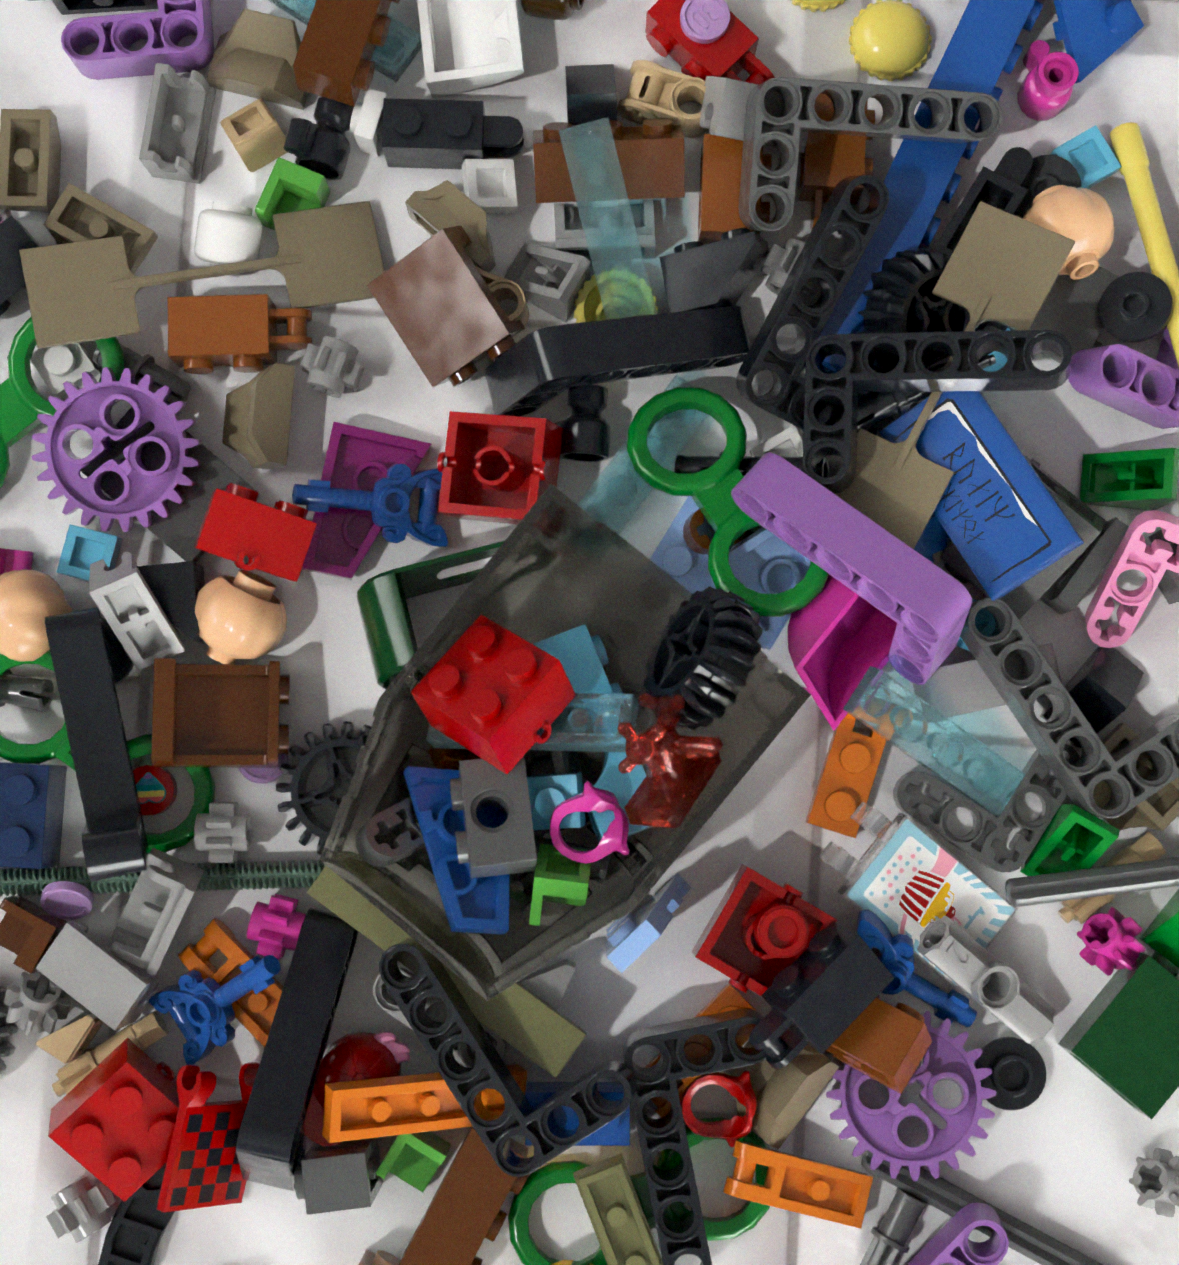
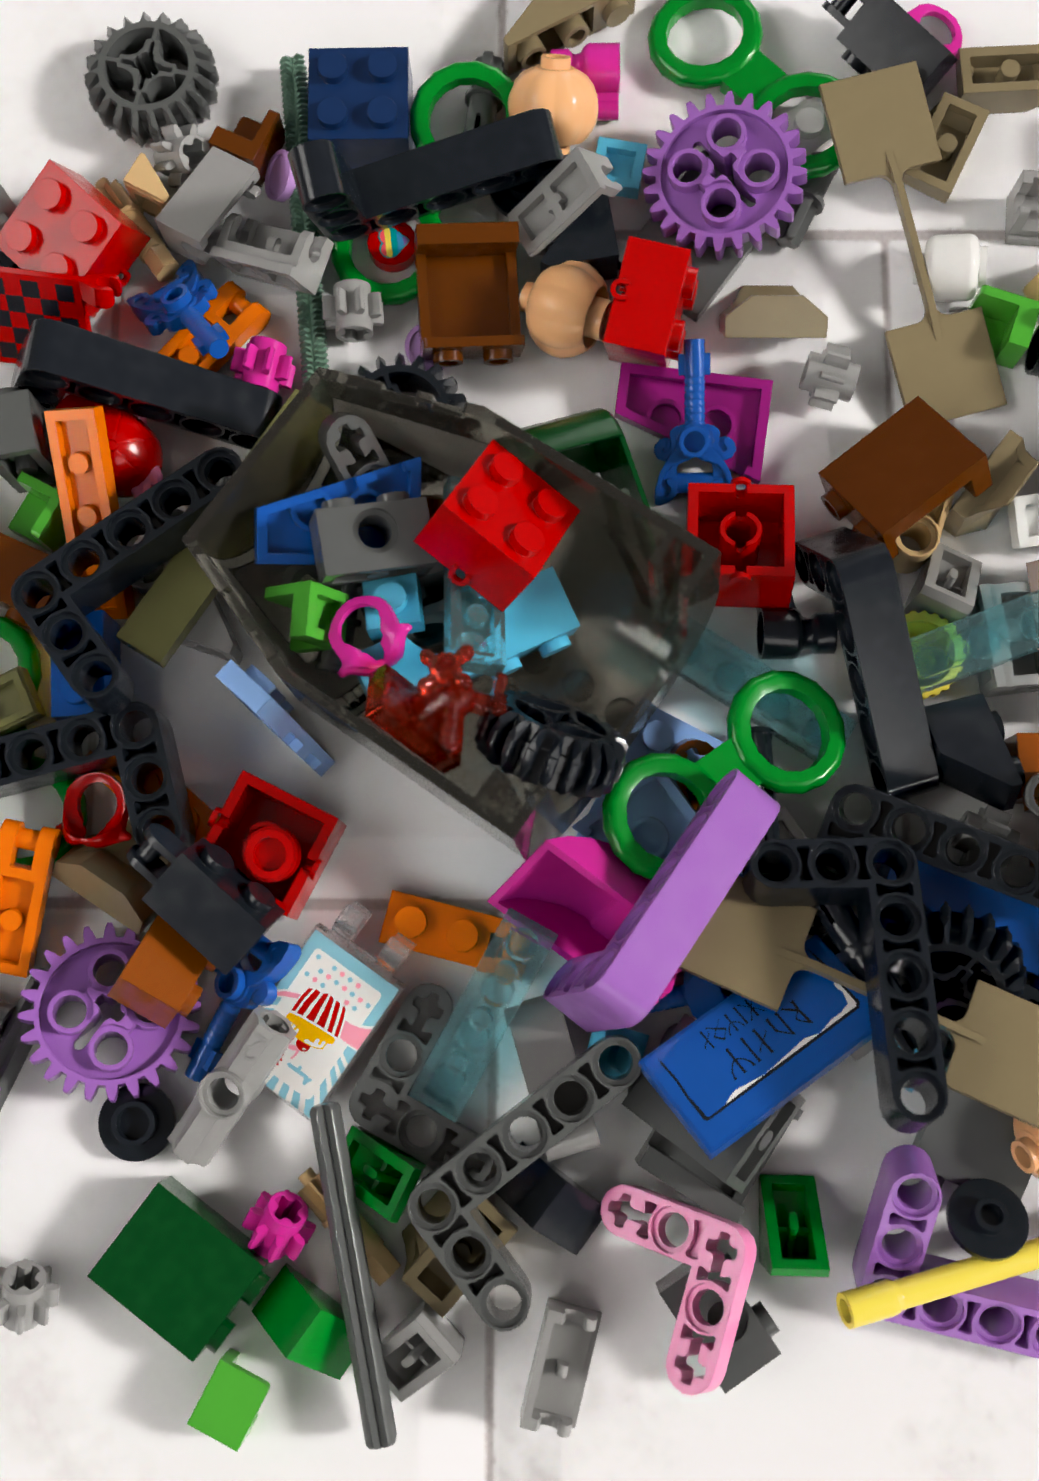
camera: 90 degrees right, 5 degrees down
dark orange brick [167,294,313,374] -> none

